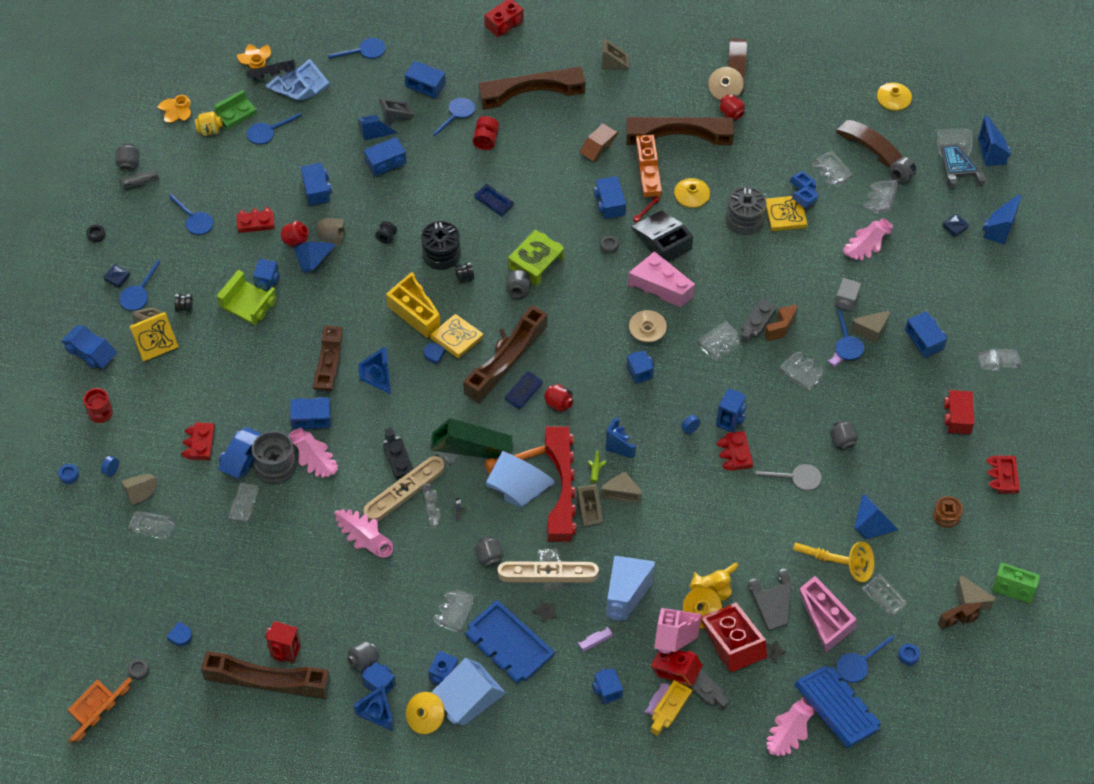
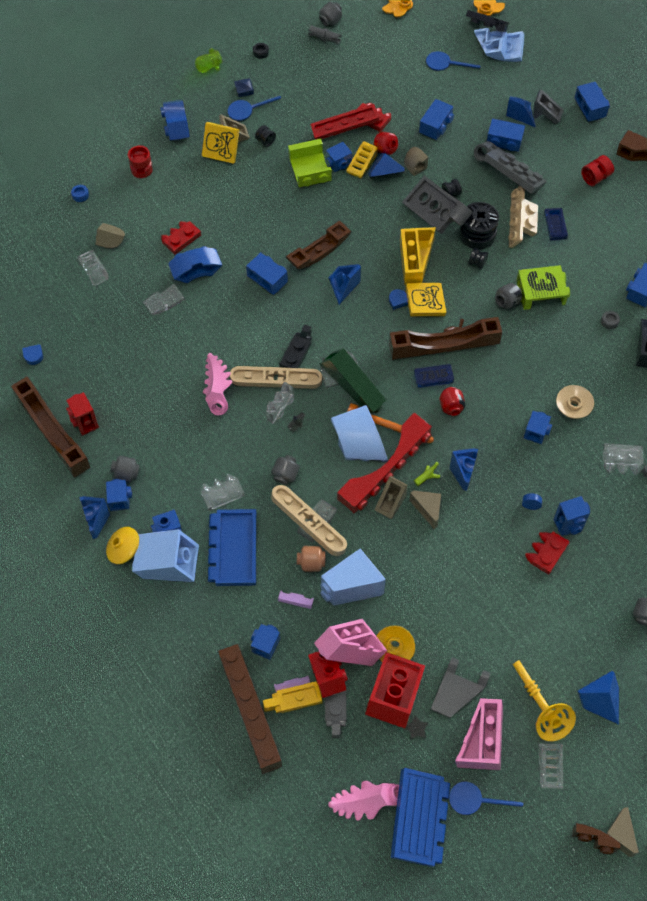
camera: 45 degrees right, 5 degrees up
blue tile [101,456,119,477] -> none
blue piece [169,194,213,235] -> none
yellow head [195,111,223,136] -> none
bright green bracket [214,90,257,130] -> none
dark grey wheel [252,431,296,484] -> none
bright pink plant [289,428,338,478] -> none
blue piece [328,38,385,59] -> none
piece [433,98,475,136] -> none
clear smoke piece [533,600,556,623] -> none
bright pink wedge [628,251,695,307] -> none
yellow animal [689,563,738,601] -> none
light grey piece [755,464,821,491] -> none
blue tile [898,644,920,665] -> none
none -> clear neon green animal [195,48,223,73]
none -> reddish brown arch [218,644,282,774]
none -> nougat head [297,546,326,572]
none -> red plate [310,104,379,140]
none -> yellow slope [346,141,377,179]
none -> dark grey hinge [402,175,473,234]
none -> dark grey hinge [474,141,546,194]
none -> tan bracket [509,186,538,248]

